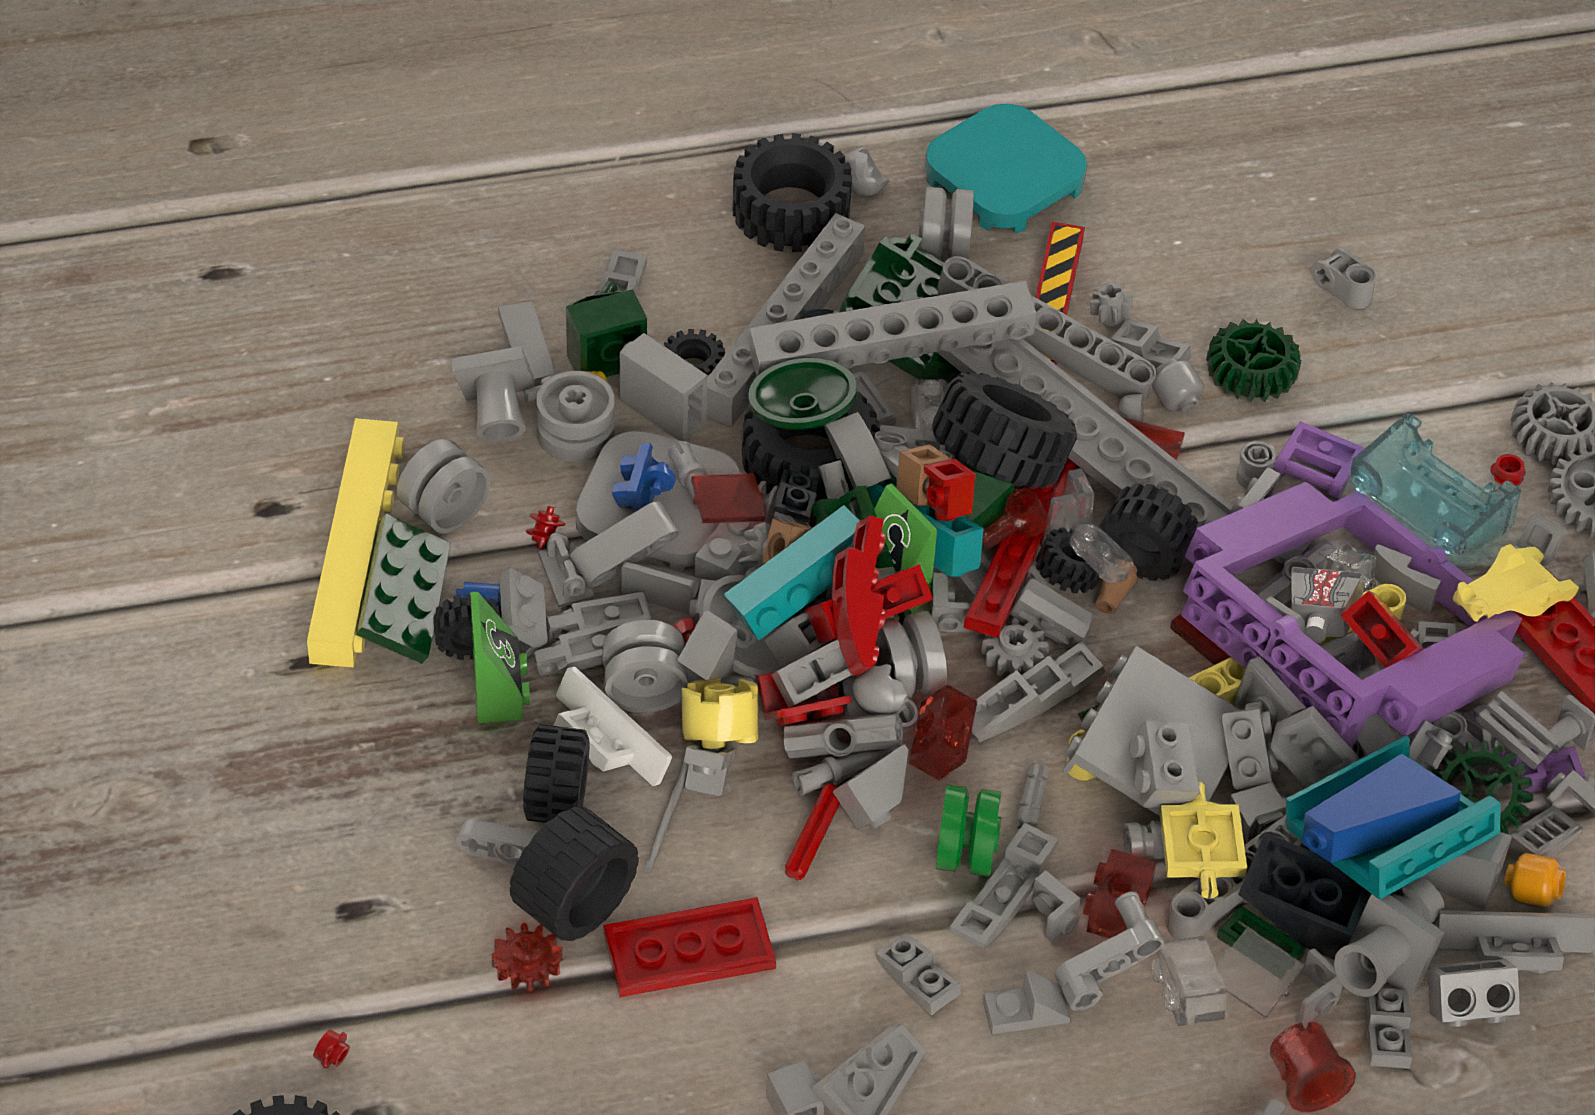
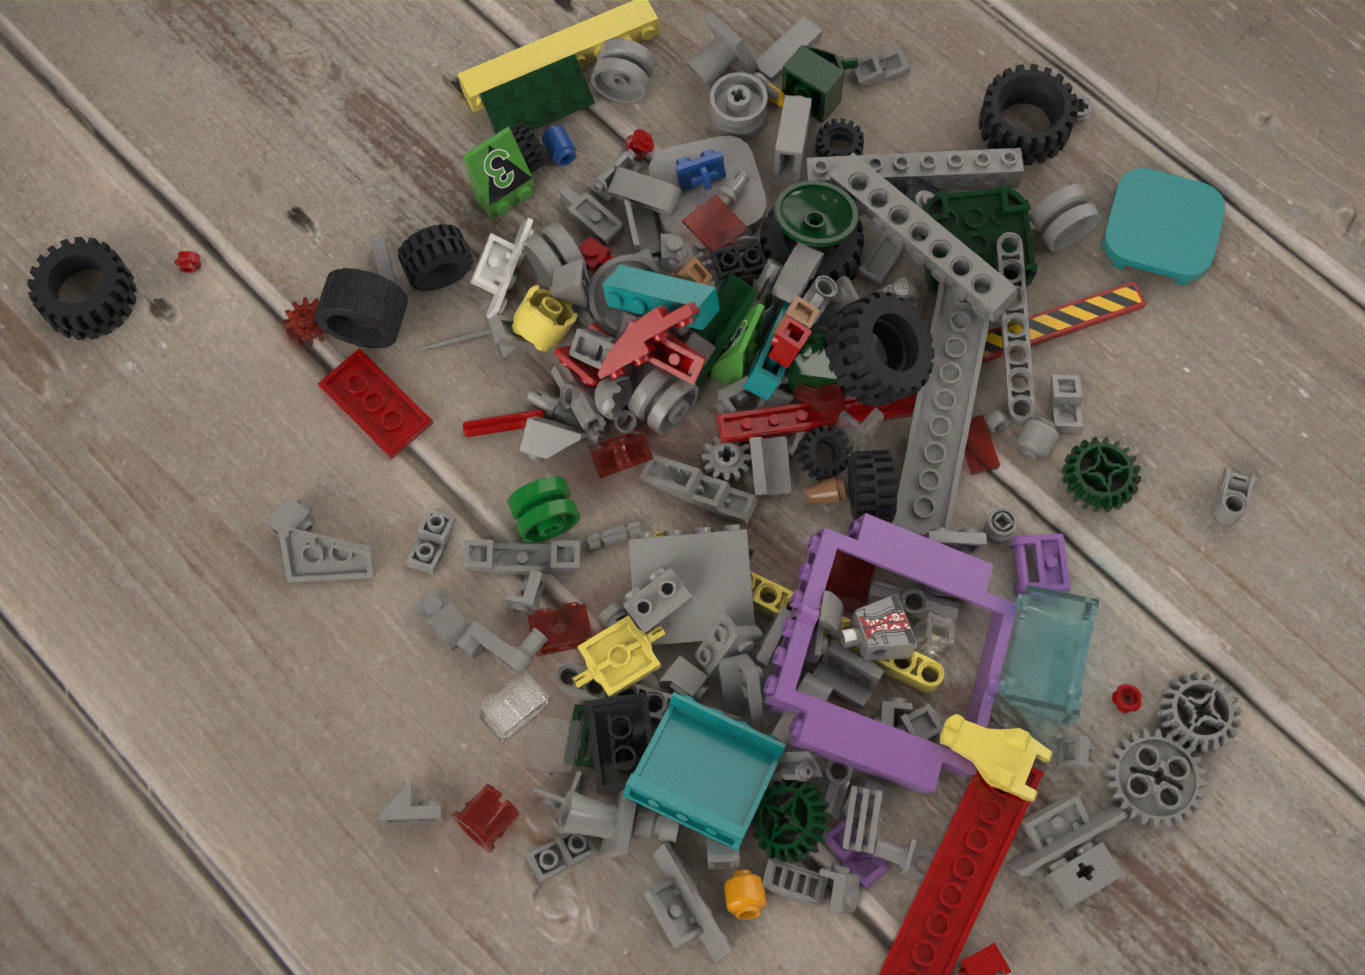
camera: 65 degrees right, 20 degrees up
light grey bracket [500,567,548,658] -> none
light grey hinge [534,617,632,676] -> none
light grey hair [845,145,889,197] -> none
clear plate [1070,523,1134,583] -> none
light grey gear [1090,283,1133,326] -> none
blue slope [1302,754,1461,863] -> none
red brick [1340,591,1424,668] -> none
light grey slope [1370,544,1441,614] -> none
light grey brick [1428,959,1520,1027] -> none

